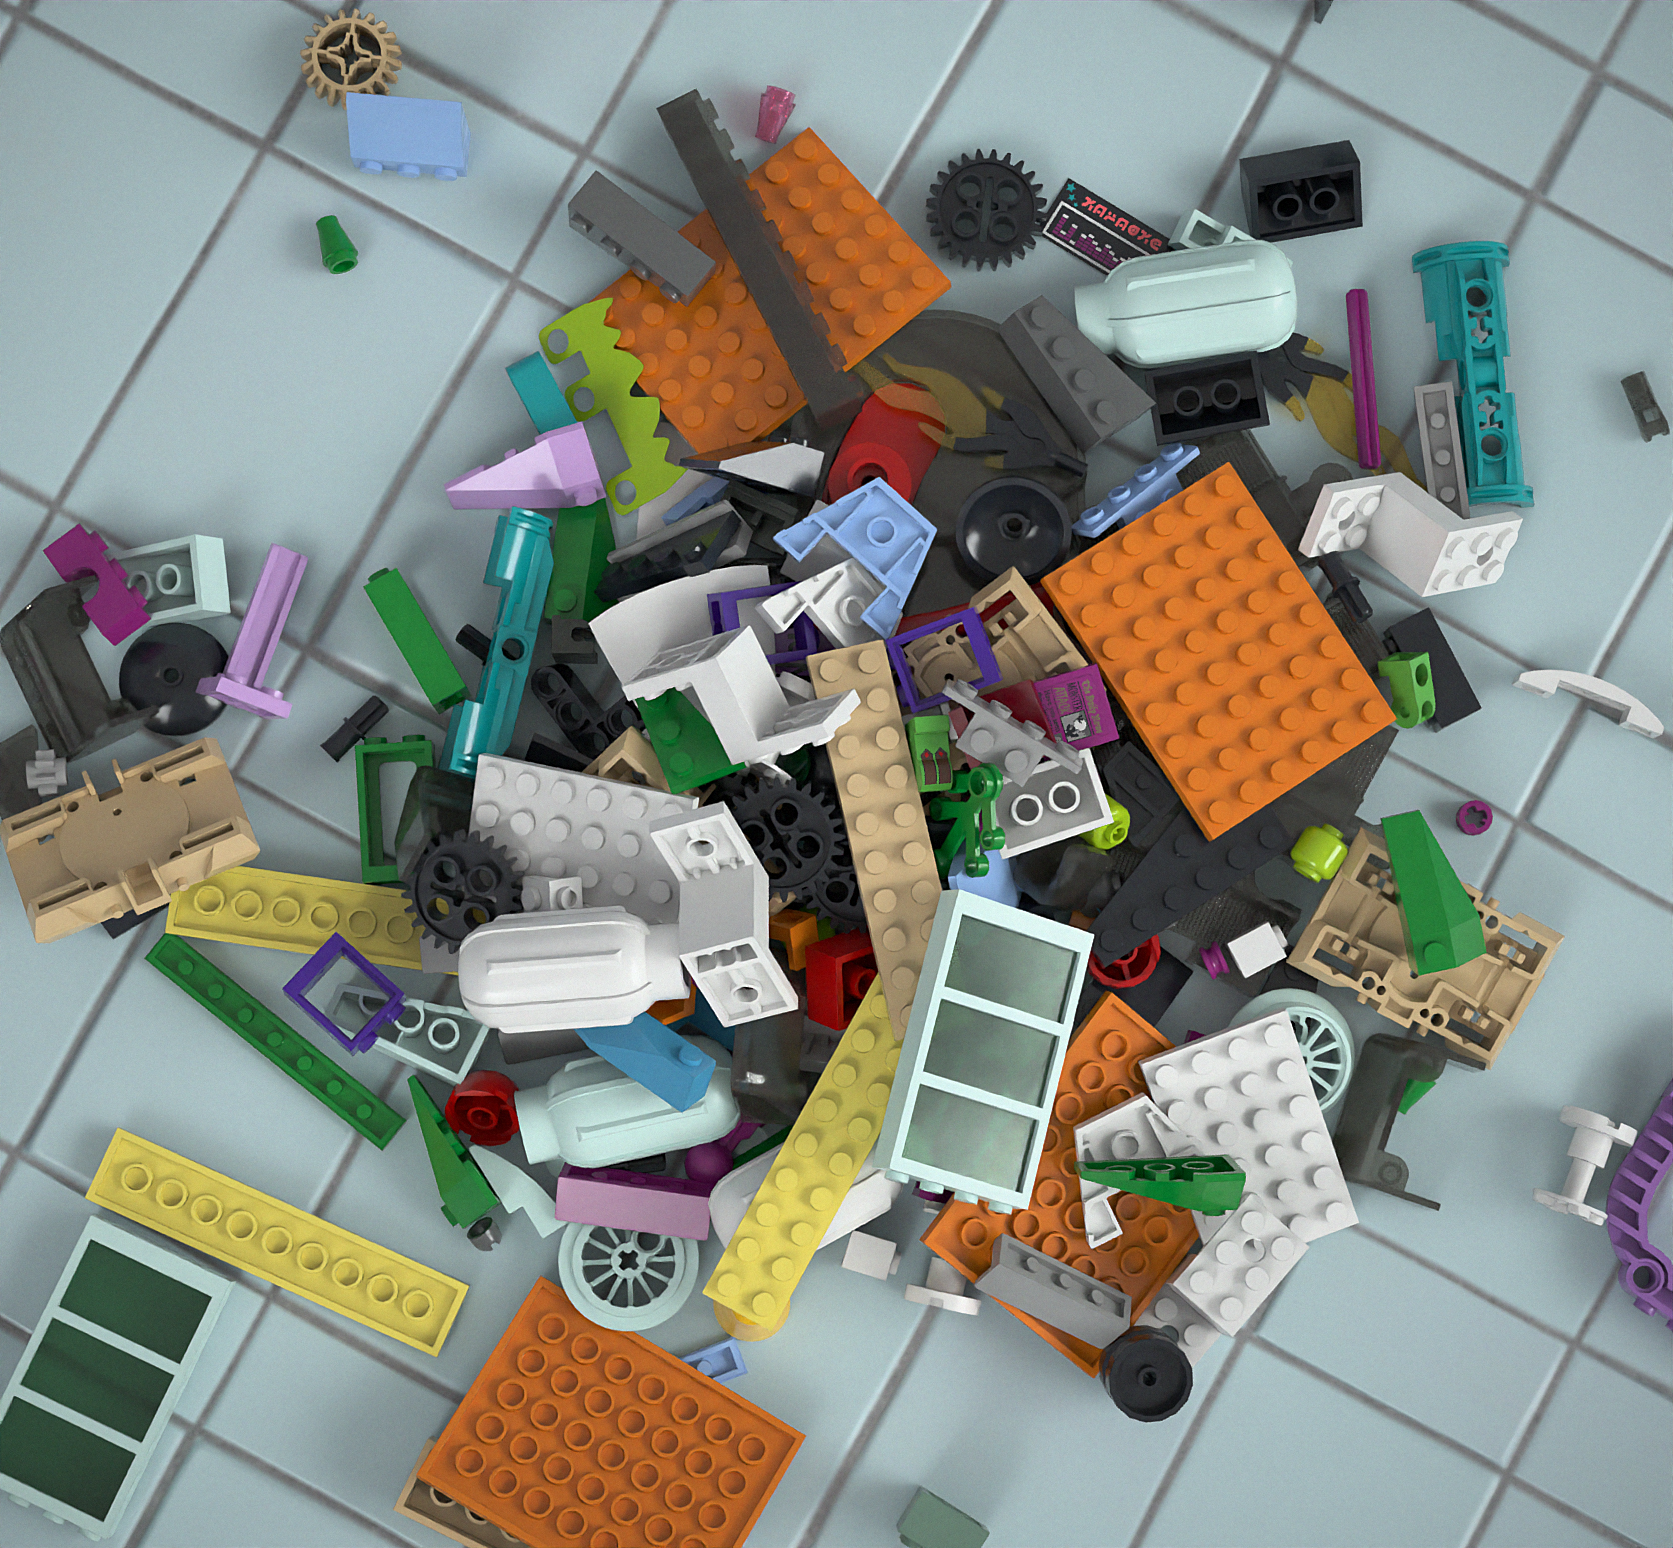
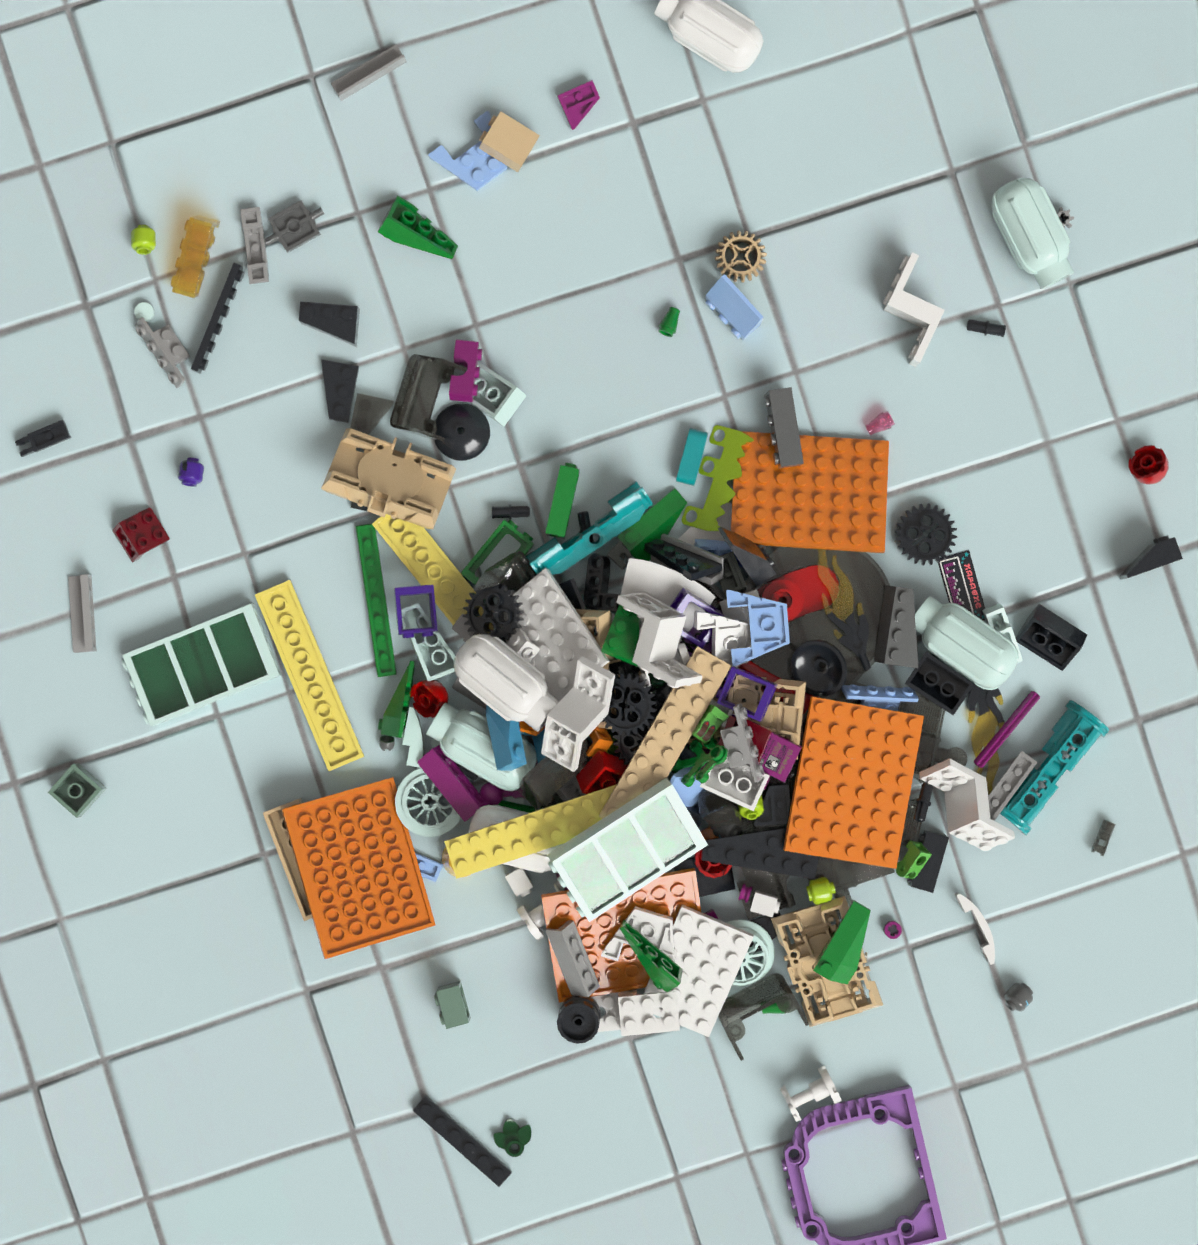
camera: 55 degrees right, 5 degrees up
light grey gear [26,749,68,797] -> none
lavender bracket [196,543,308,719] -> none
lavender wedge [444,422,607,509] -> none
clear smoke brick [656,88,864,432] -> none

